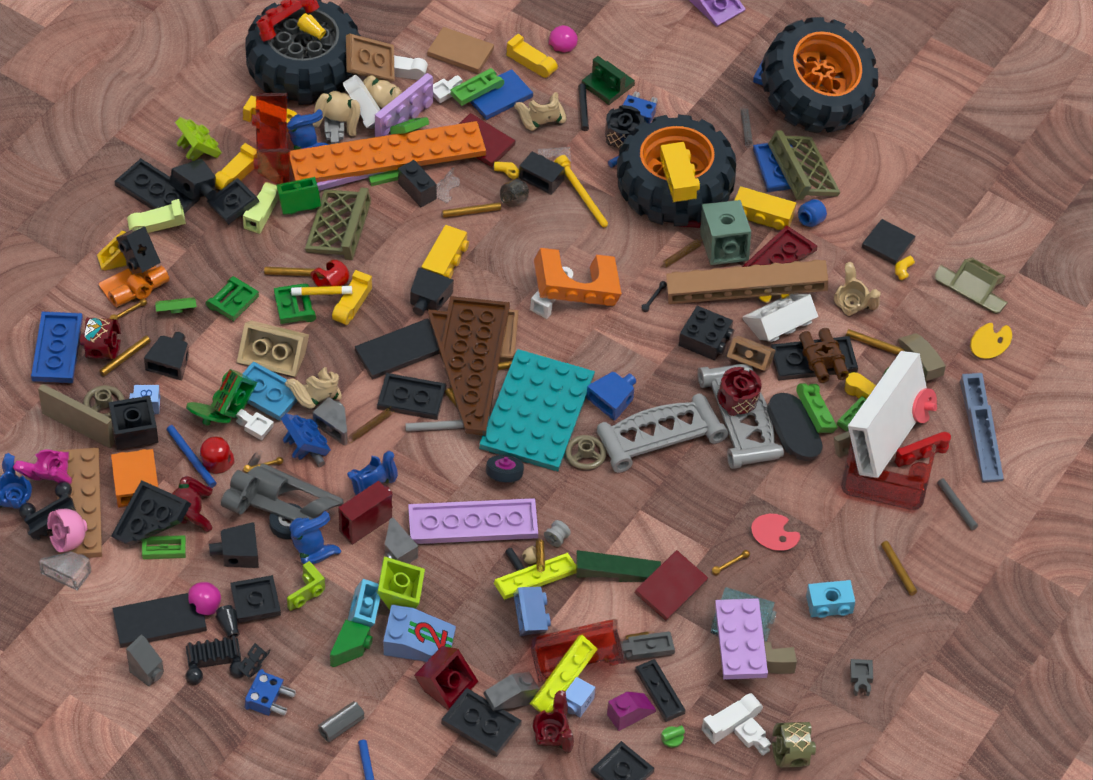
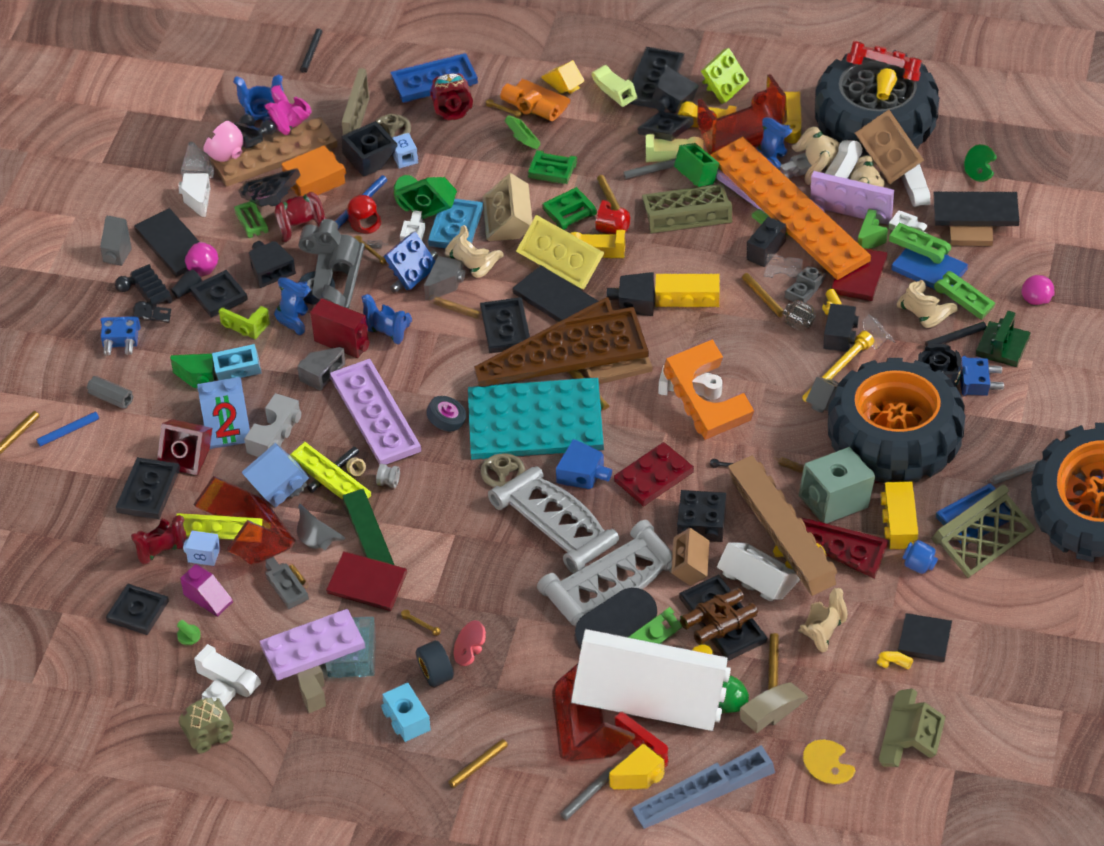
camera: 75 degrees right, 5 degrees down
pearl gold bar [99,336,151,377] -> none
black brick [116,226,161,274] -> none
black torso [144,332,189,381] -> none
yellow bar [291,286,352,296] -> none
lime slope [377,556,425,610] -> none
bright green plate [390,117,429,134] -> none
light grey bar [405,420,464,432] -> none
flat silver slope [483,672,539,711] -> none
yellow leg [506,34,558,78] -> none
pearl gold piece [536,538,545,573] -> none
black tile [635,659,686,722] -> none
yellow brick [660,142,700,202] -> none
dark red brick [717,367,762,416] -> none
dark grey plate [850,659,873,696] -> none
coral piece [912,388,937,423] -> none
none -> white slope [179,173,211,217]
none -> light grey arch [244,393,302,457]
none -> dark grey hat [297,504,345,550]
none -> black wheel [416,640,454,687]
none -> light yellow plate [516,215,604,290]
none -> yellow slope [609,744,664,790]
none -> dark red plate [614,442,694,507]
none -> dark grey bar [623,158,676,179]
none -> dark grey slope [784,266,826,306]
none -> dark grey slope [806,377,839,413]
none -> bright green slope [858,209,888,249]
none -> black tile [933,191,1020,226]
none -> bright green plate [934,271,995,320]
none -> green piece [964,144,997,182]

